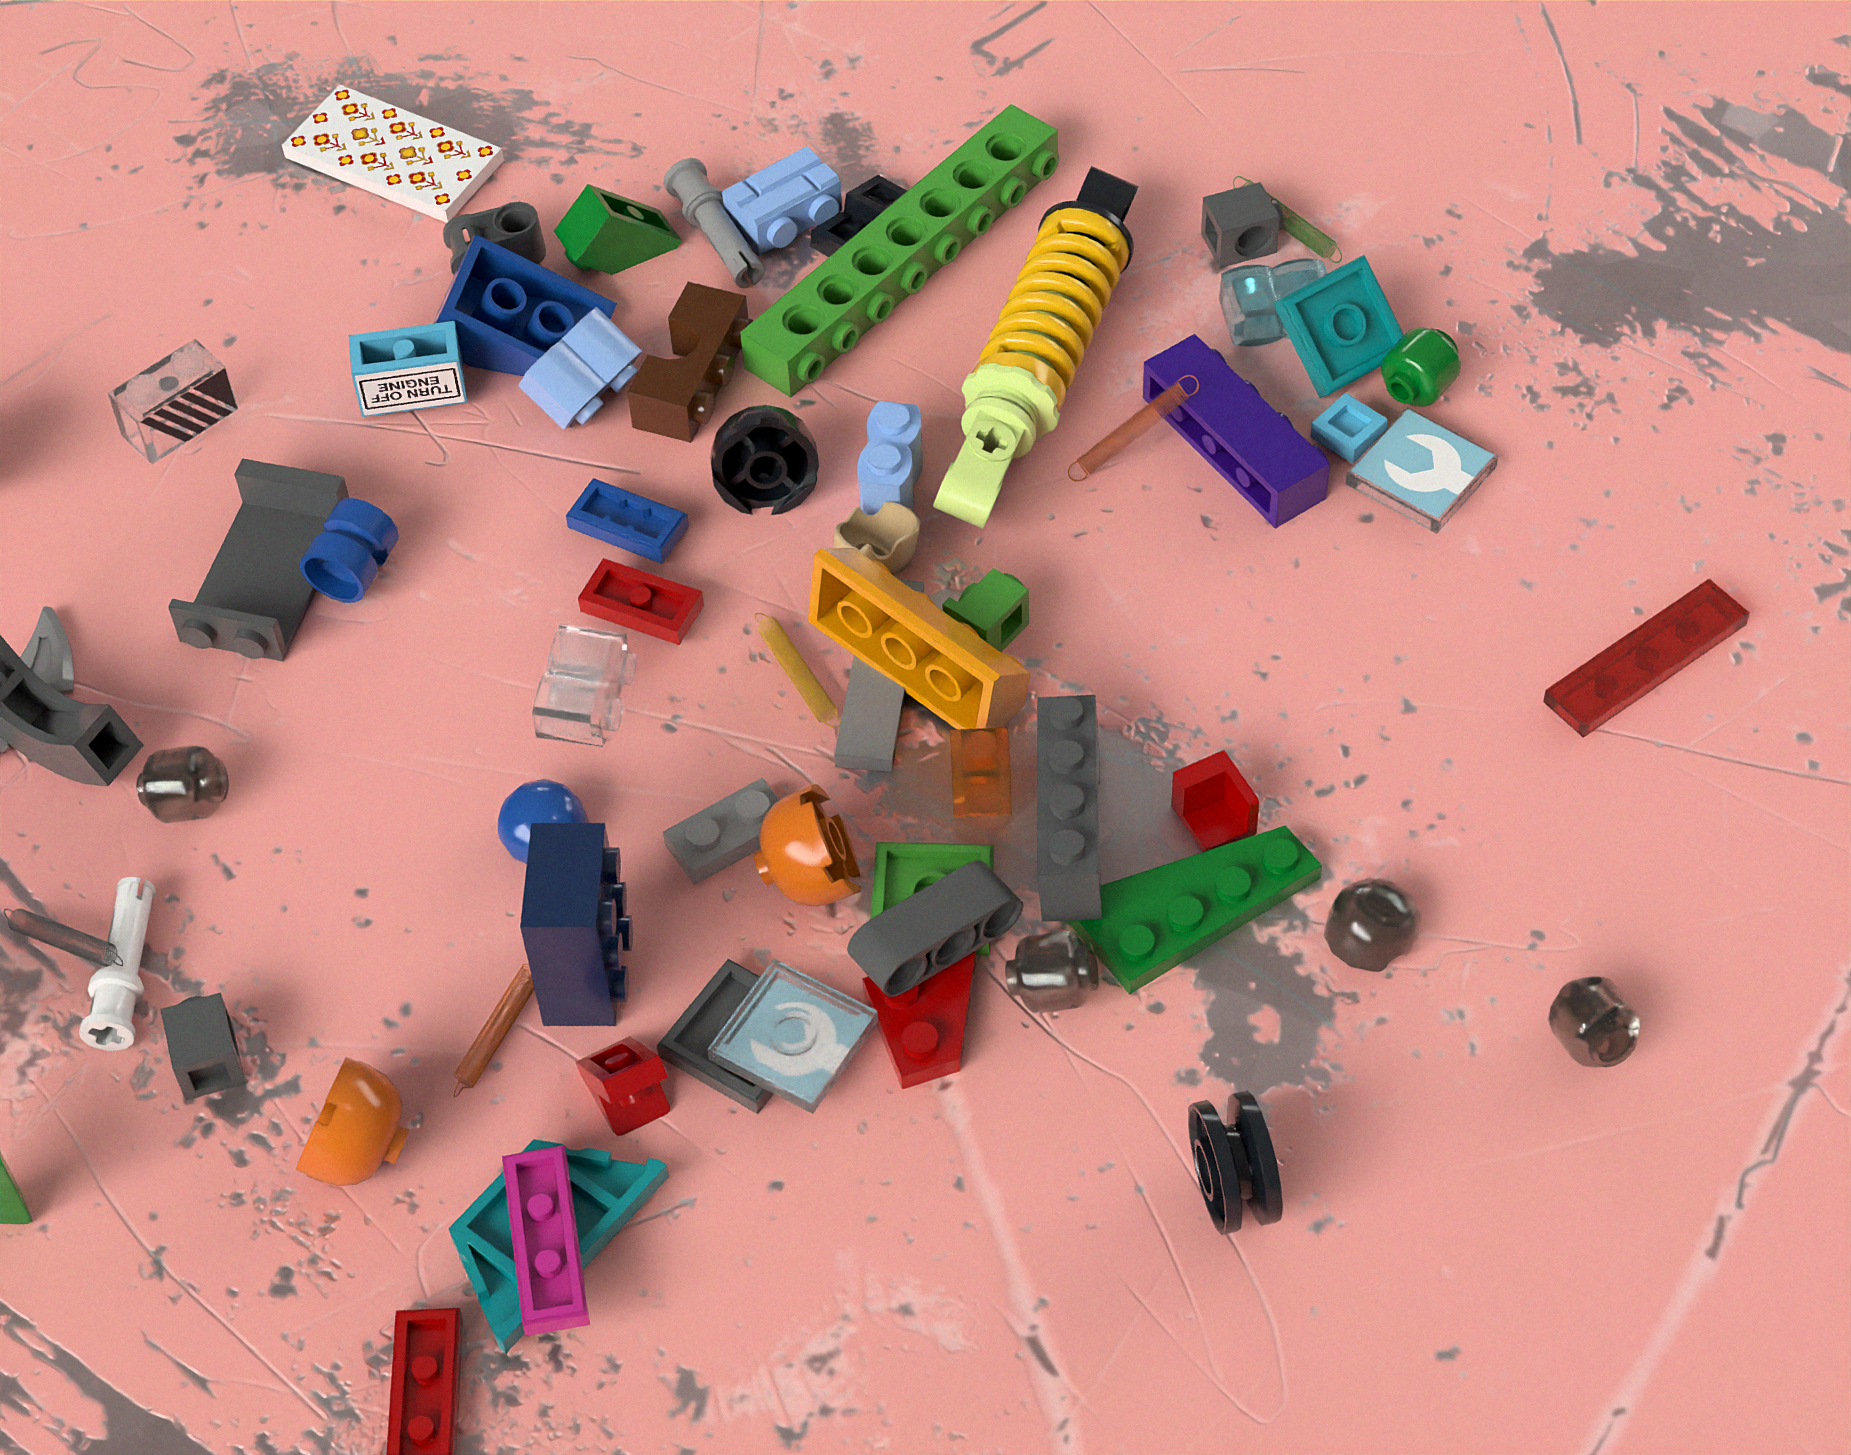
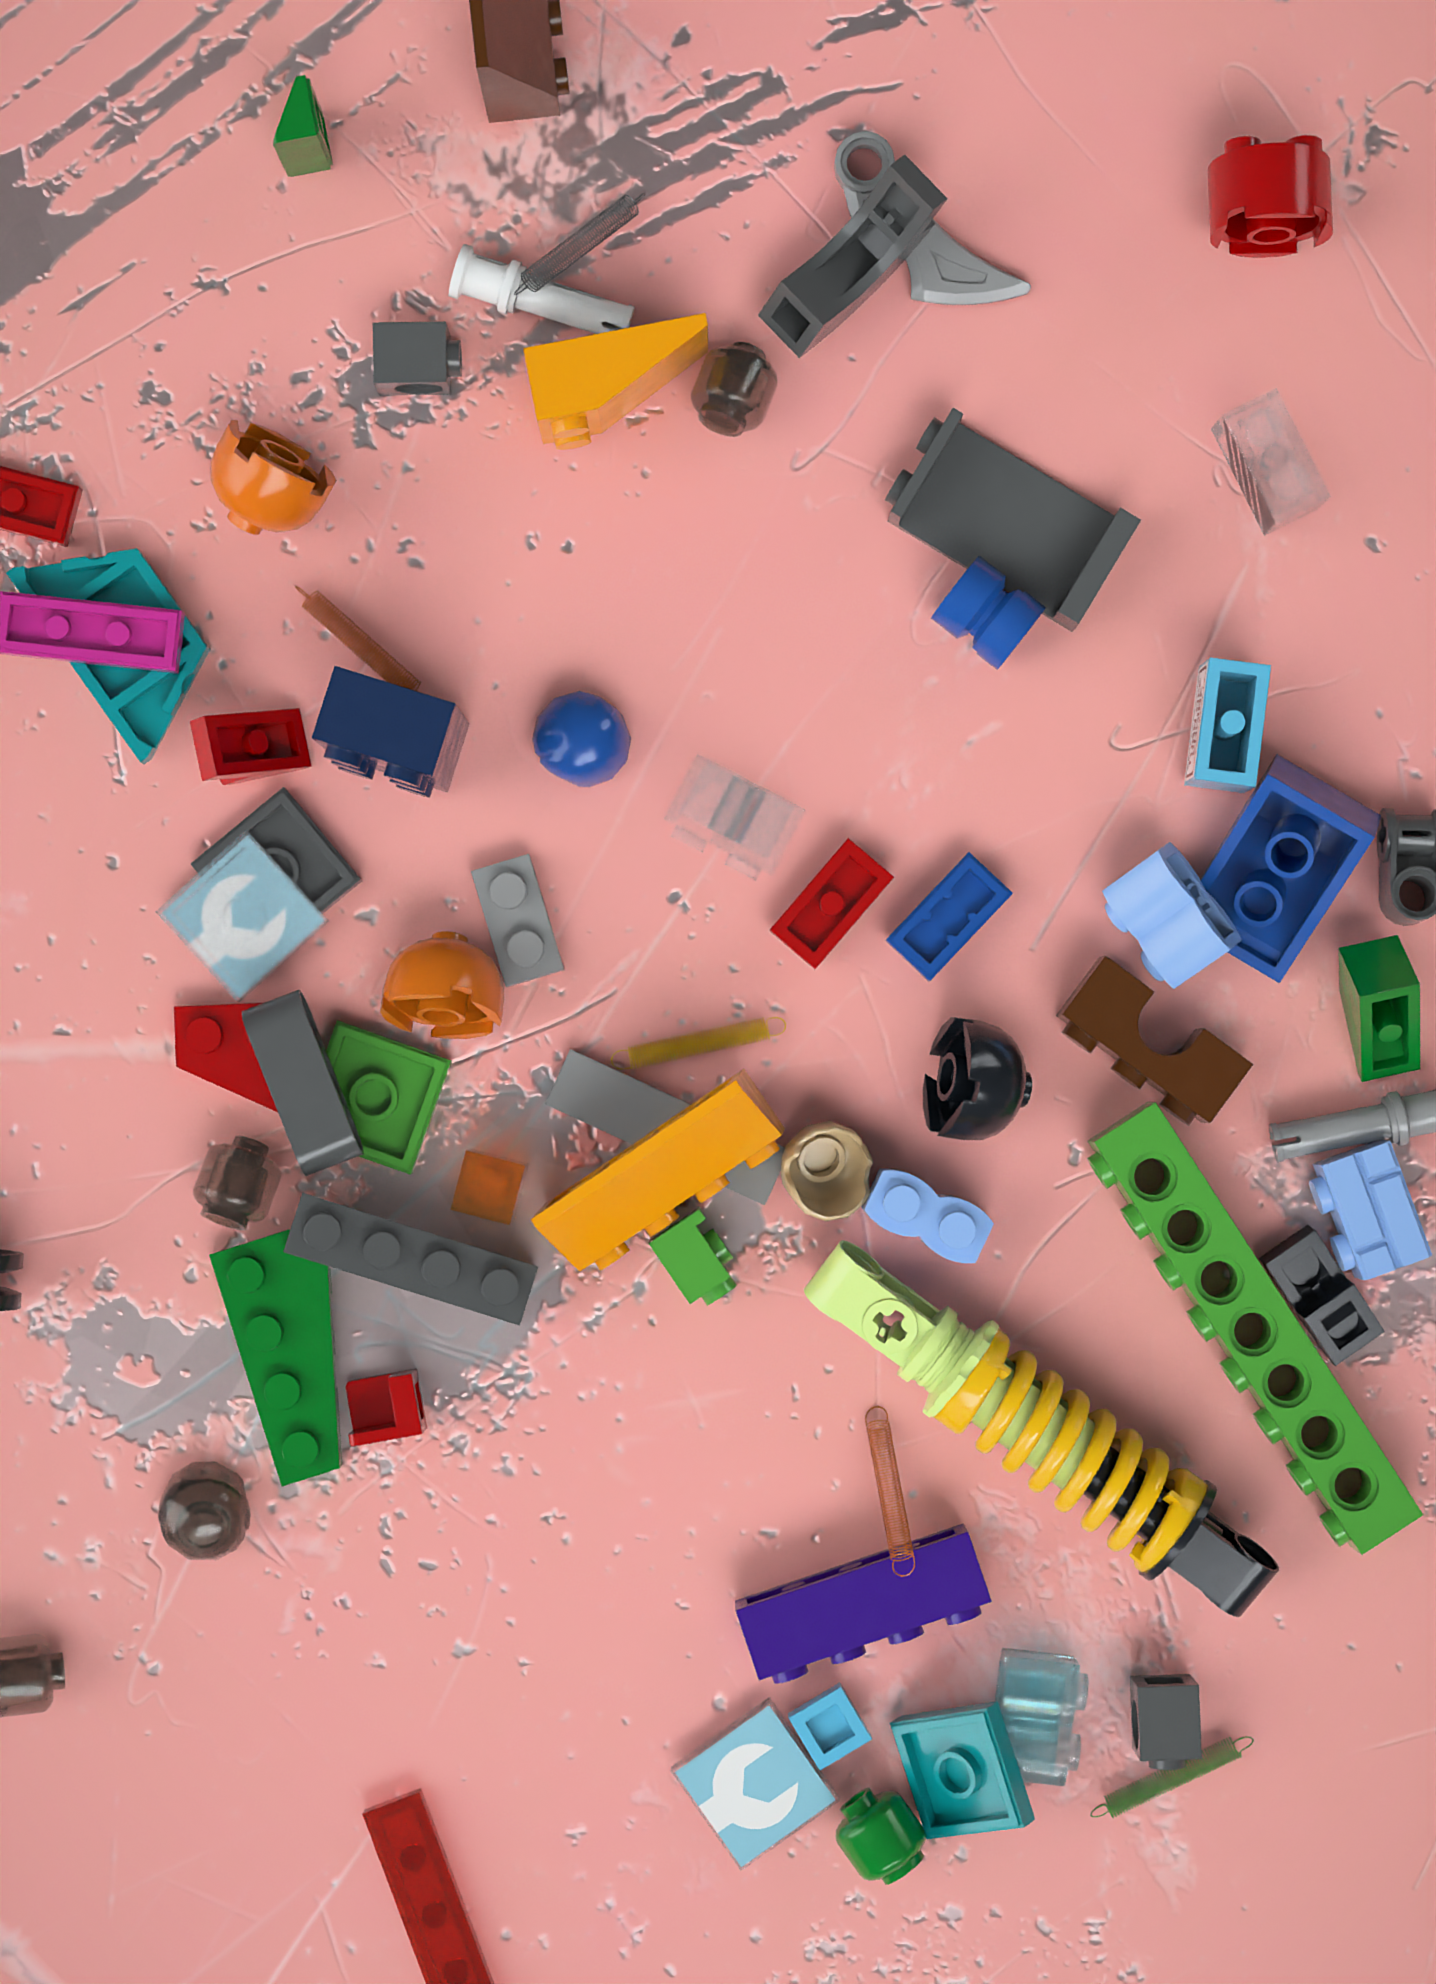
camera: 100 degrees right, 35 degrees up
none -> light orange slope [523,313,708,450]

